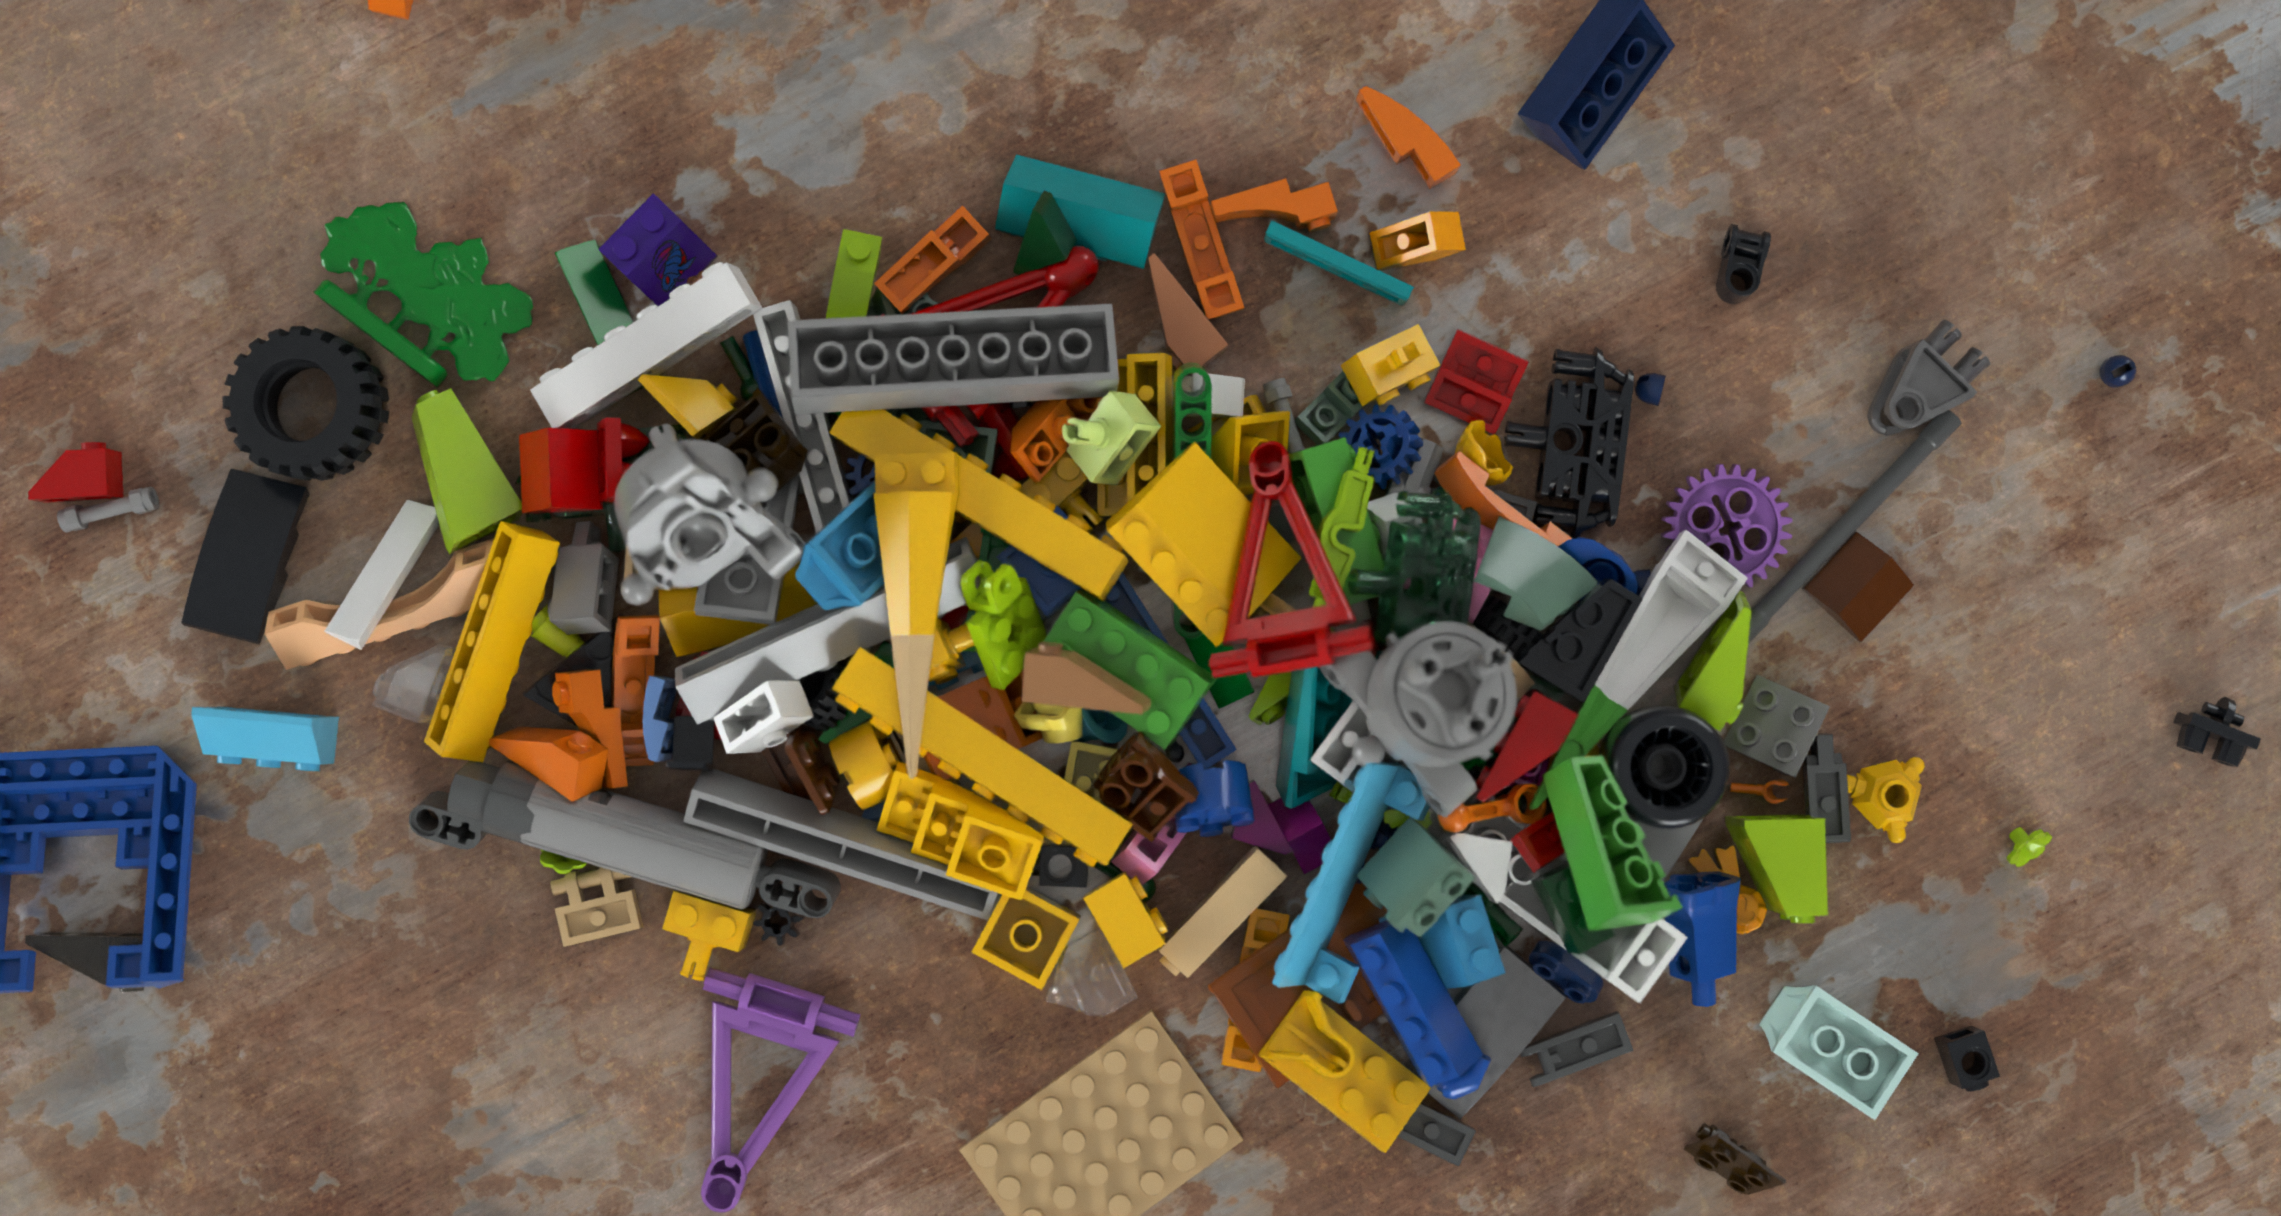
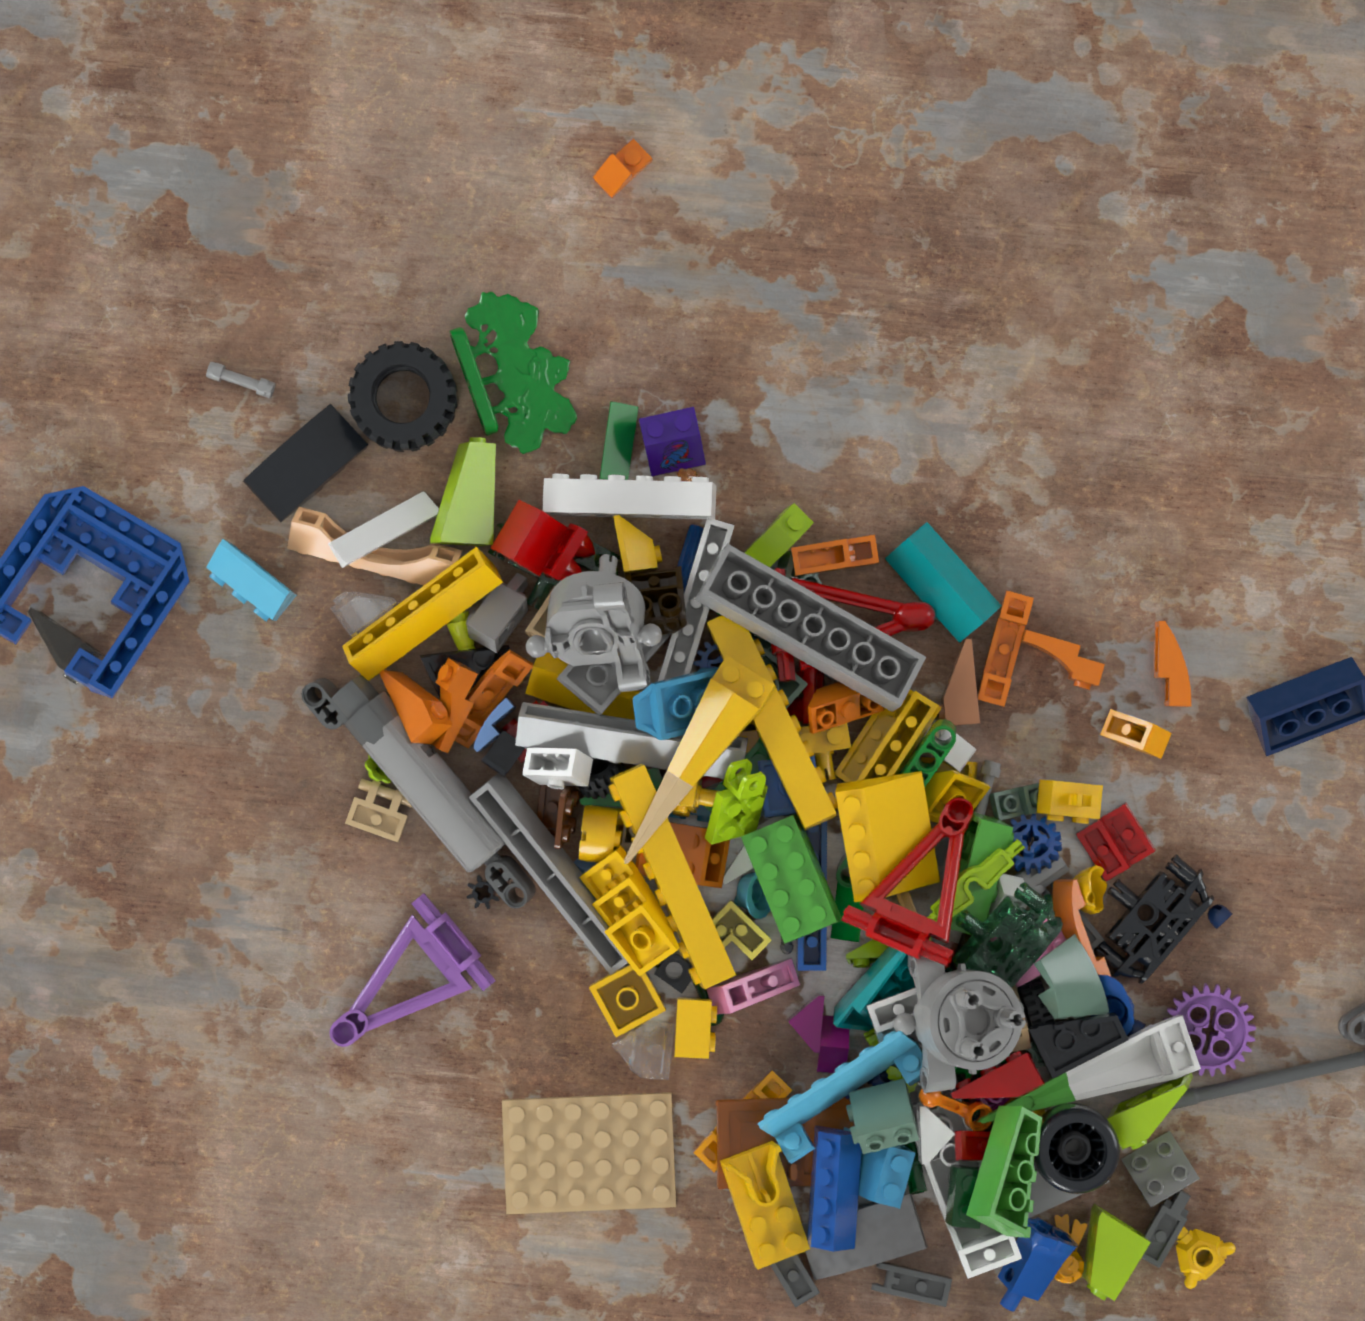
camera: 30 degrees right, 0 degrees up
red slope [28,442,124,503] -> none
yellow brick [662,890,757,981] -> none
dark green bar [720,336,759,402] -> none
dark green slope [1013,190,1077,275] -> none
light yellow piece [1014,702,1083,743] -> none
medium nougat slope [1022,642,1151,714] -> none
yellowish green brick [1062,391,1161,485] -> none
reddish brown slope [1092,731,1199,842] -> none
tan slope [1159,845,1287,978] -> none
blue brick [1174,760,1255,837] -> none
teal tile [1264,220,1414,306] -> none
blue arm [1436,1053,1491,1100] -> none
dark blue plate [1529,940,1604,1004] -> none
black piece [1716,224,1771,304] -> none
orange hand [1730,779,1789,804] -> none
reddish brown slope [1802,532,1914,642] -> none

